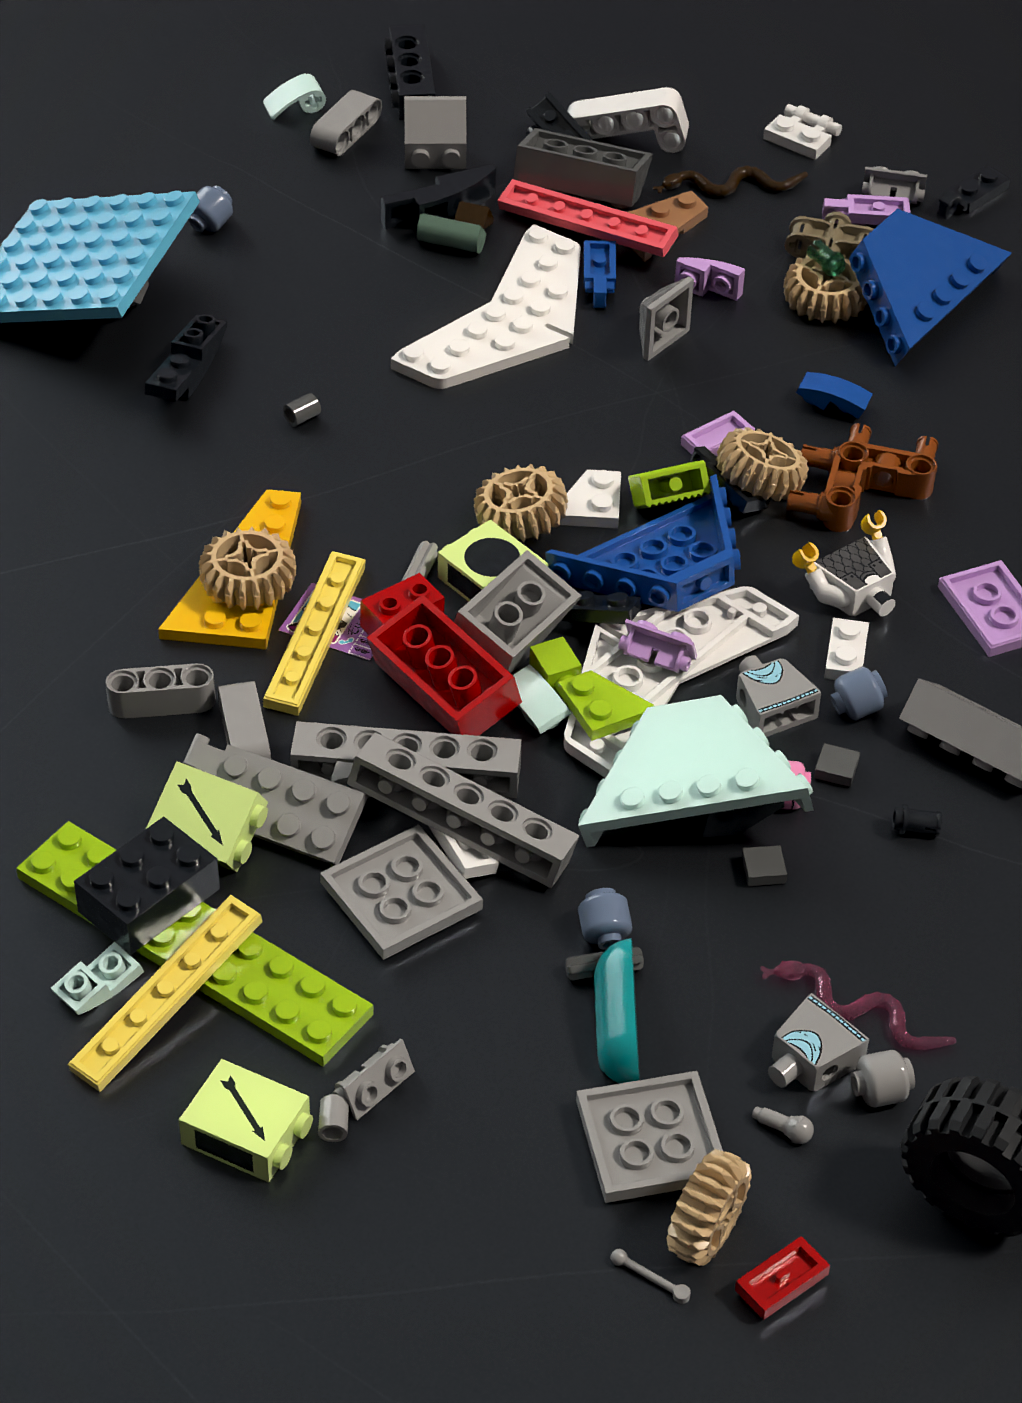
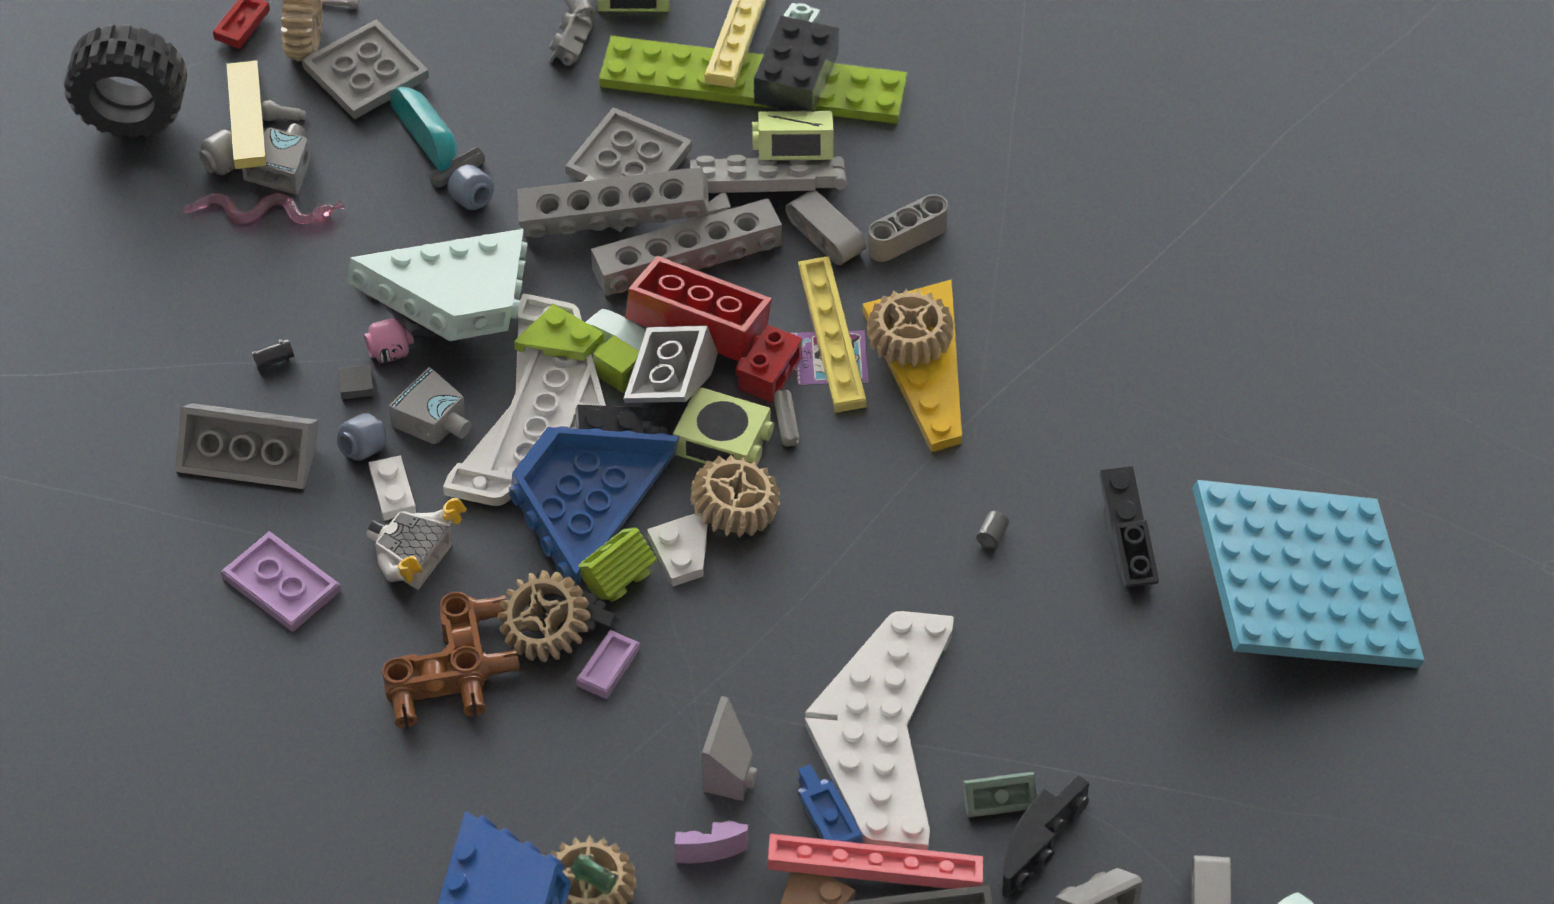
camera: 155 degrees right, 5 degrees up
sand blue head [188,186,233,233] -> none
dark brown slope [454,201,494,229] -> none
lavender hinge [618,619,697,673] -> none
blue slope [795,372,872,419] -> none
none -> light yellow tile [227,61,266,169]

